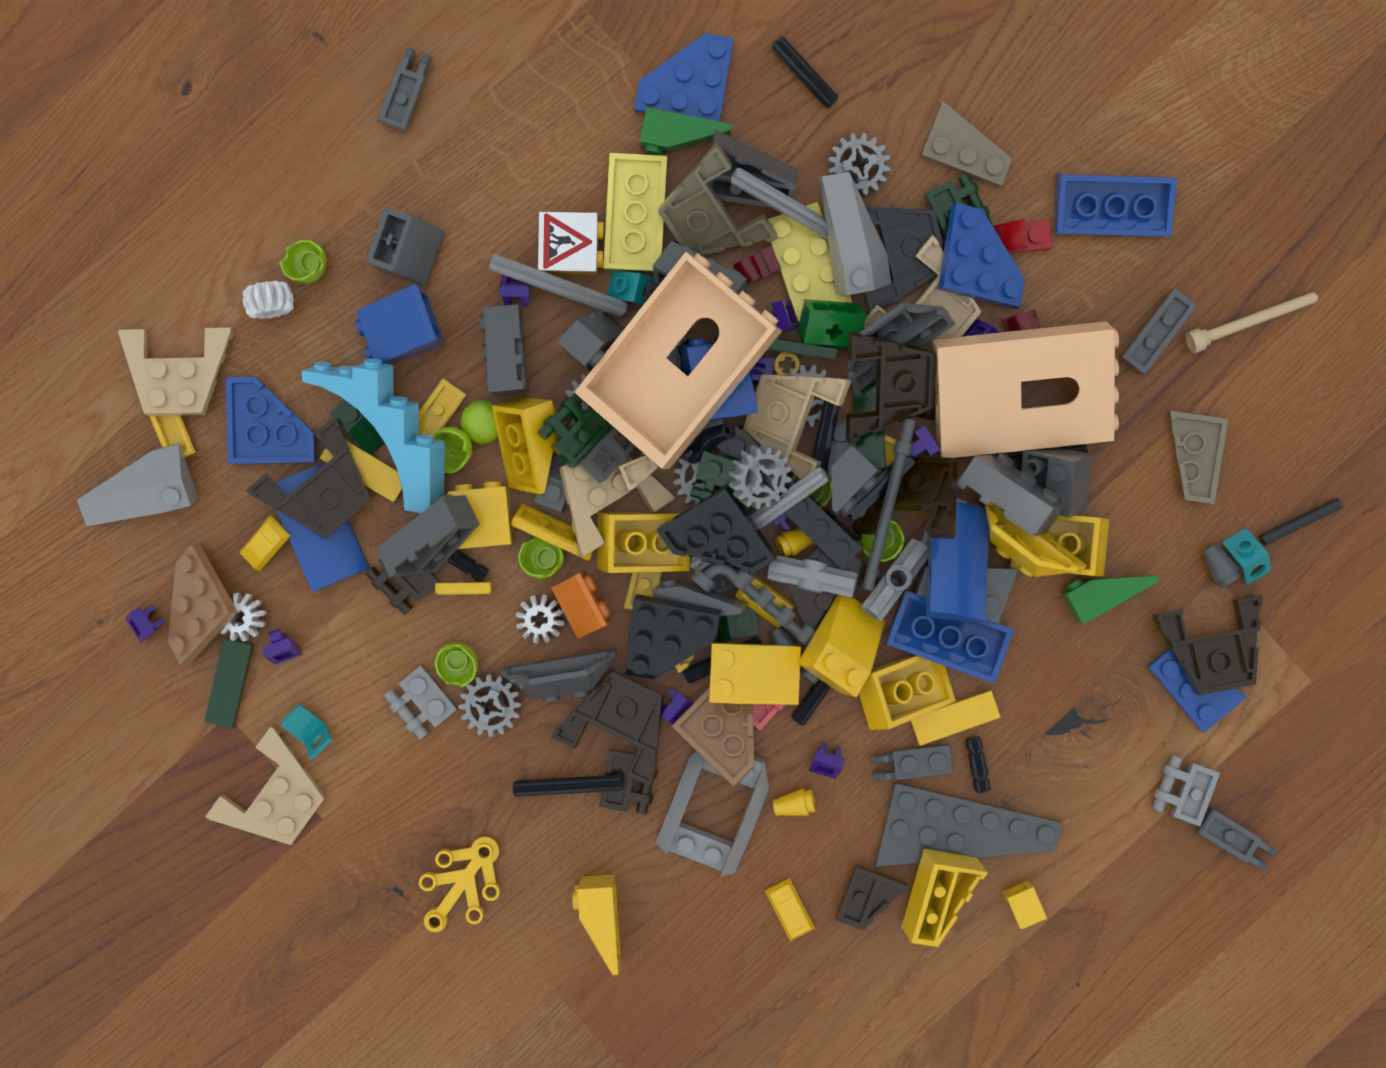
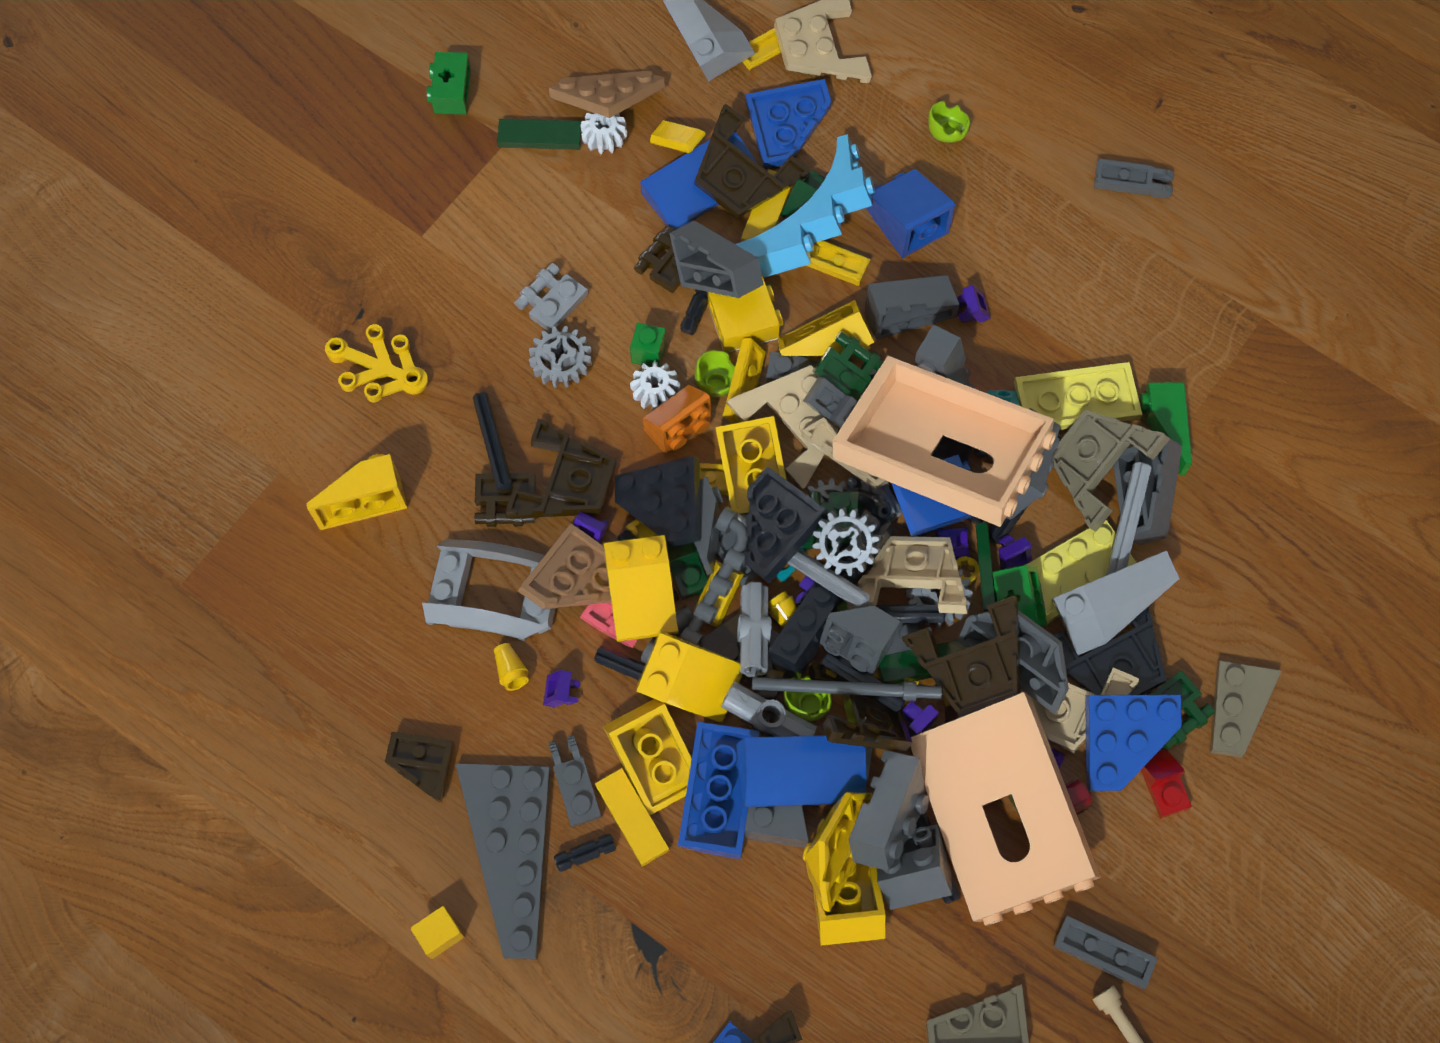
camera: 80 degrees right, 20 degrees down
dark purple tile [126,606,164,643] -> none
tan wing [205,725,326,845] -> none
white gear [242,281,294,319] -> none
dark purple tile [262,629,302,665] -> none
teal bracket [280,704,332,759] -> none
dark grey slope [365,207,445,286] -> none
lime hair [433,427,473,474] -> none
lime hair [434,642,479,687] -> none
yellow tile [435,582,492,595] -> none
lime hair [460,399,498,445] -> none
light grey axle [489,254,628,318] -> none
dark grey wedge [501,648,617,703] -> none
piece [538,212,604,276] -> none
blue plate [634,33,734,122] -> none
dark red leg [733,246,781,286] -> none
yellow tile [764,878,815,941] -> none
black axle [772,36,838,108] -> none
light grey gear [827,133,890,197] -> none
yellow wedge [901,849,988,947] -> none
blue slope [1055,174,1177,237] -> none
green slope [1061,575,1159,624] -> none
none -> green brick [427,52,471,115]
none -> green brick [630,322,667,367]

